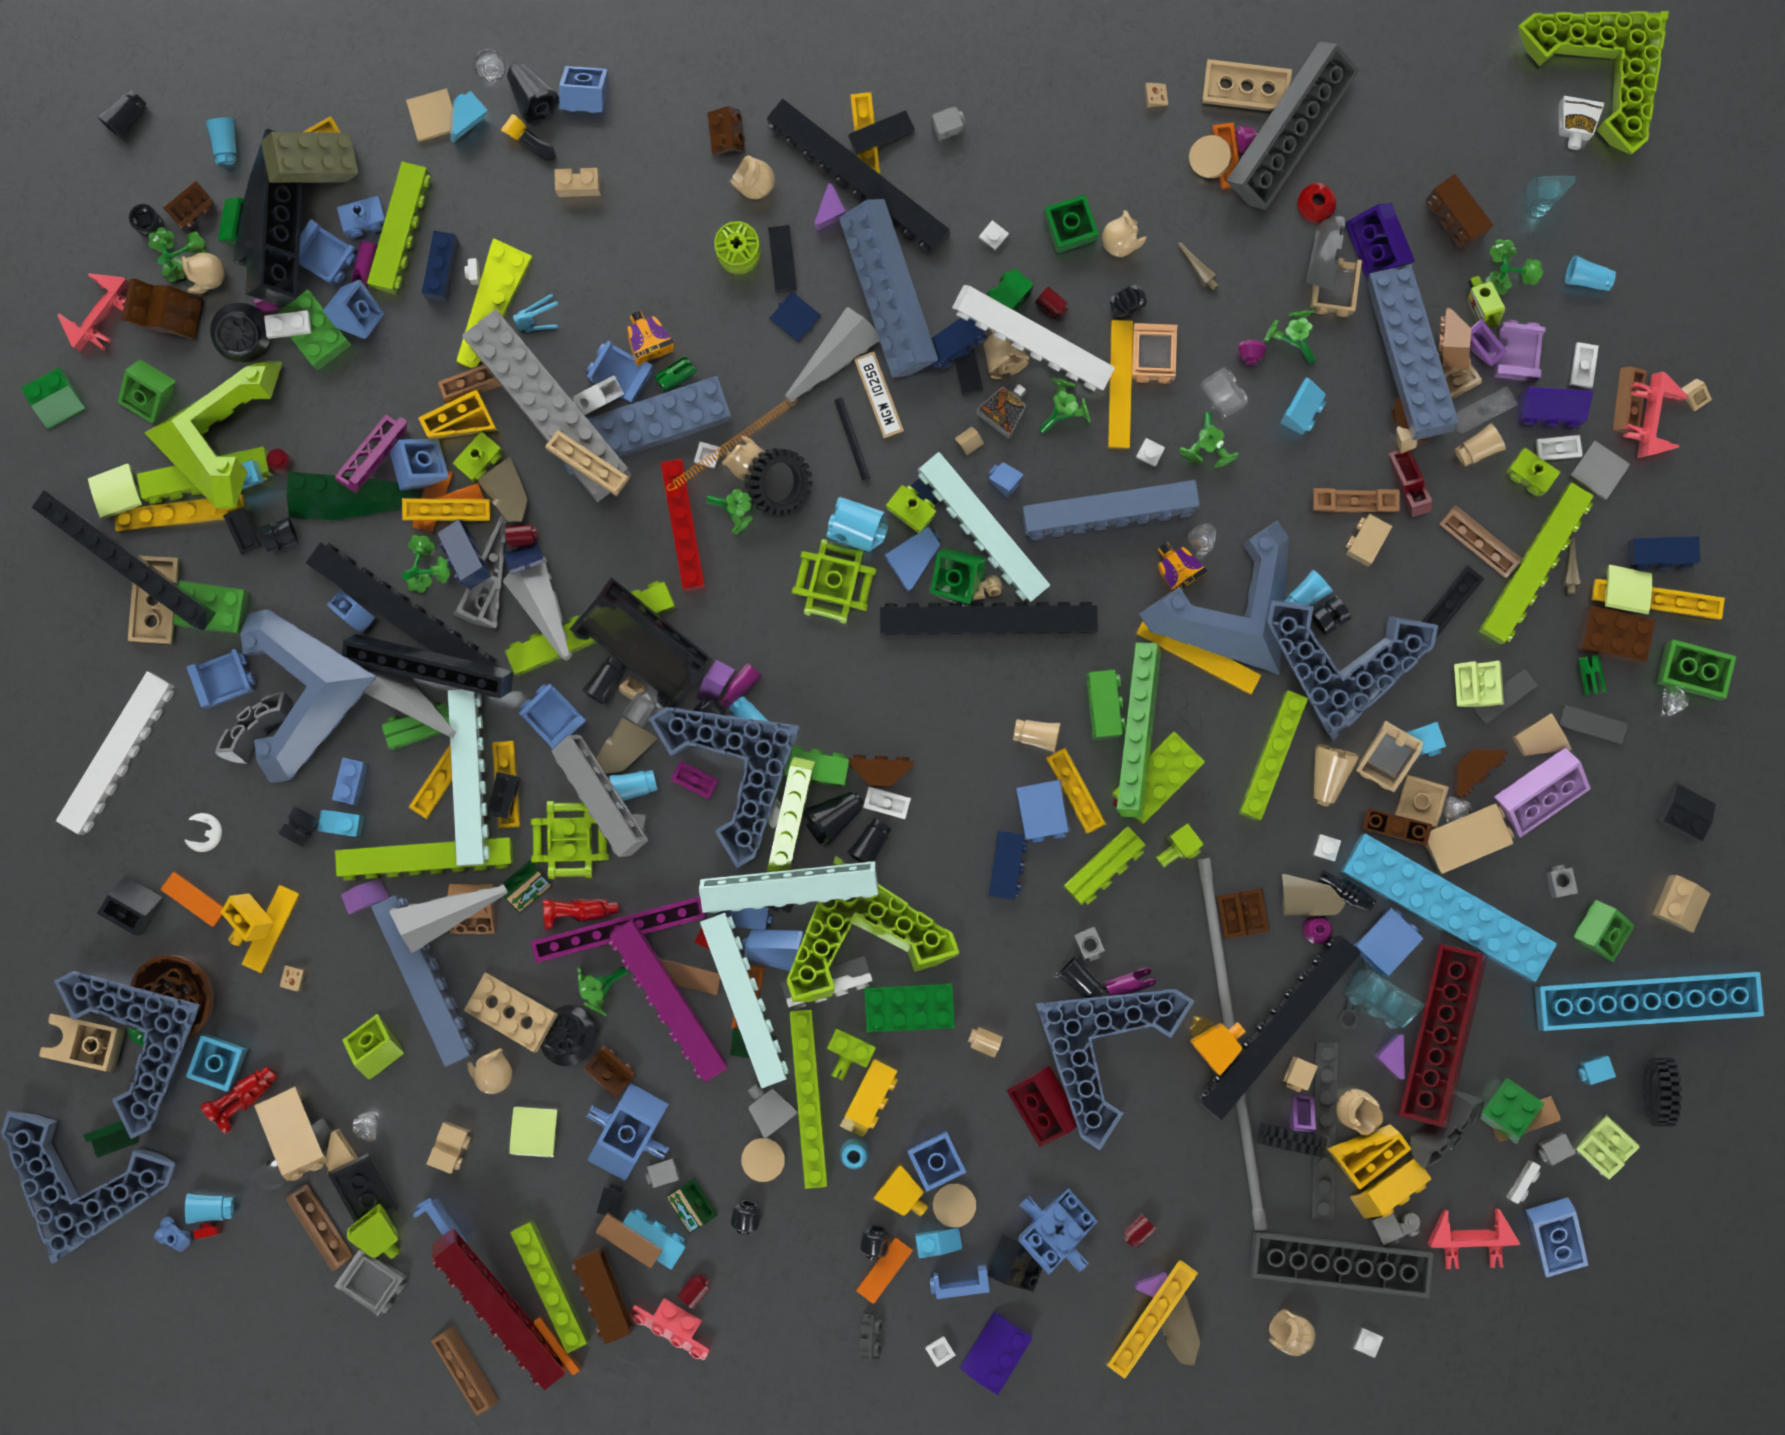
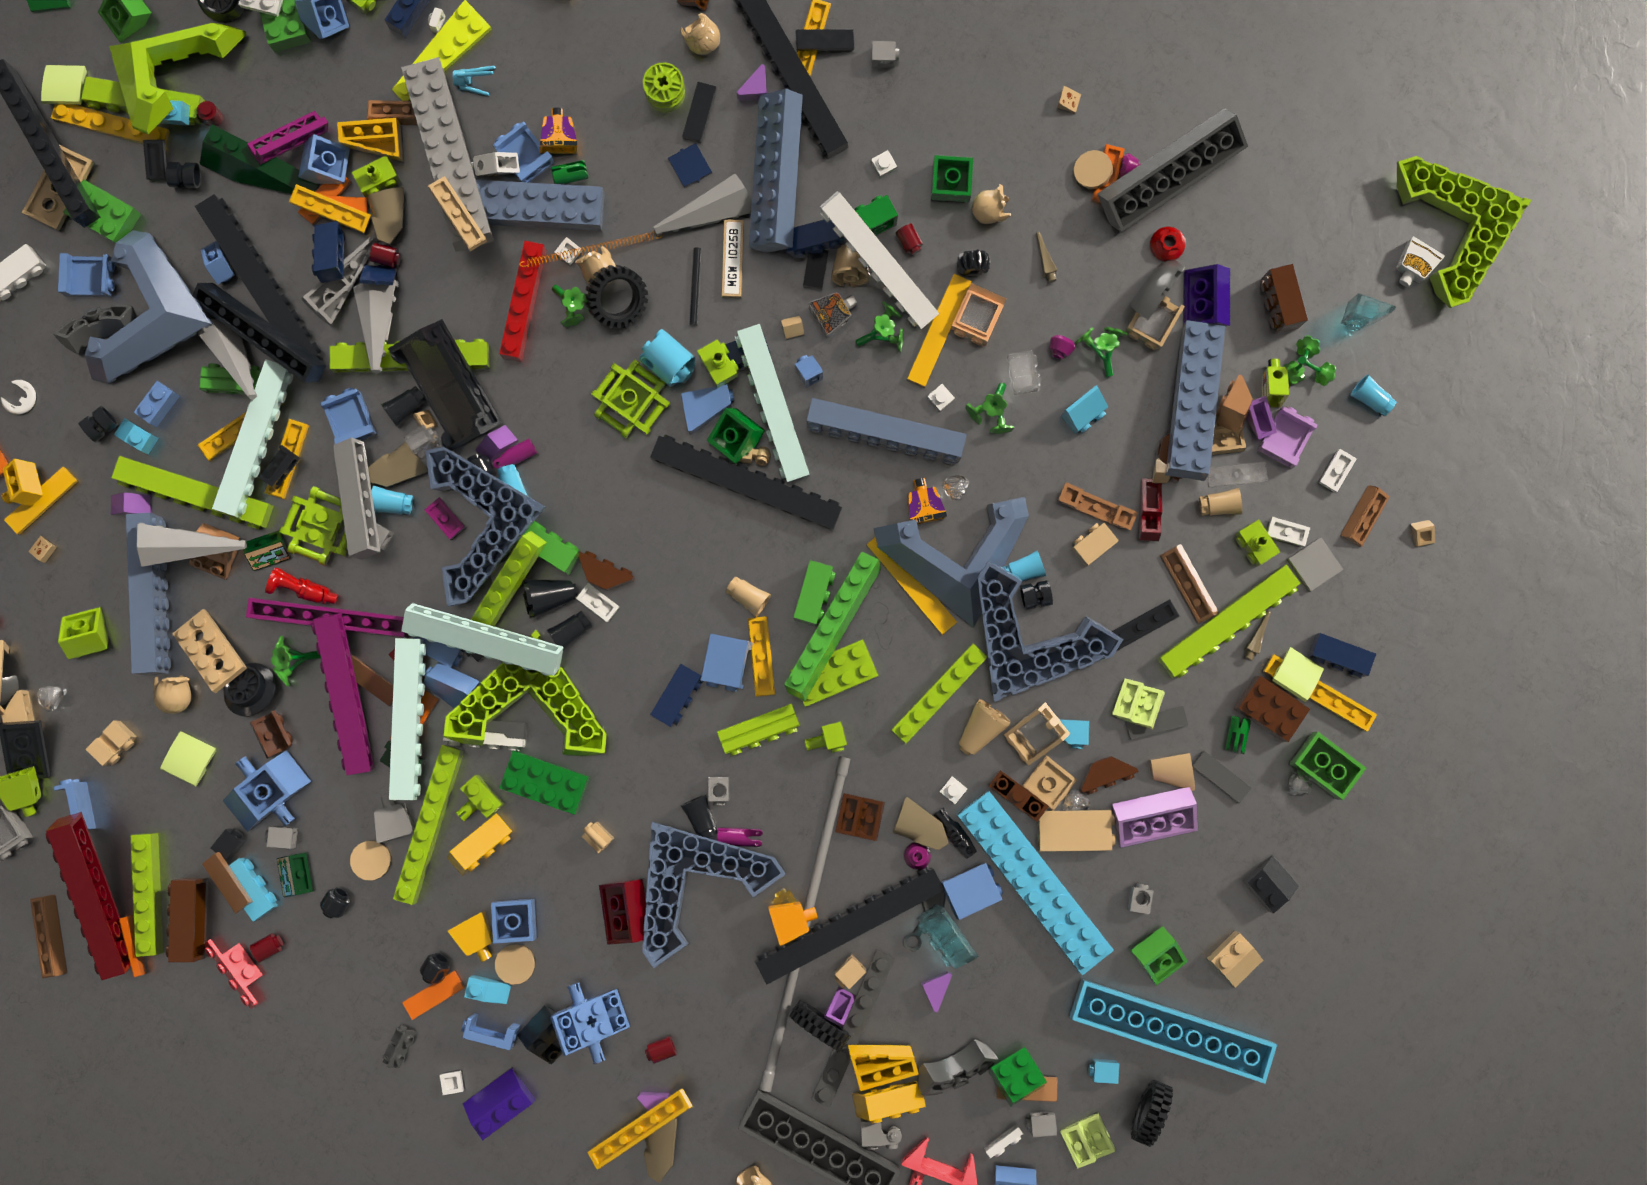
camera: 15 degrees right, 0 degrees up
bright green plant [402,535,450,594] -> none
medium azure plant [839,1138,870,1169] -> none
tan plate [1202,59,1292,112] -> none
tan hair [1336,1089,1383,1136] -> none
dark red brick [1399,944,1488,1128] -> none
dark purple slope [1517,387,1593,428] -> none
coral hose [1623,371,1688,458] -> none

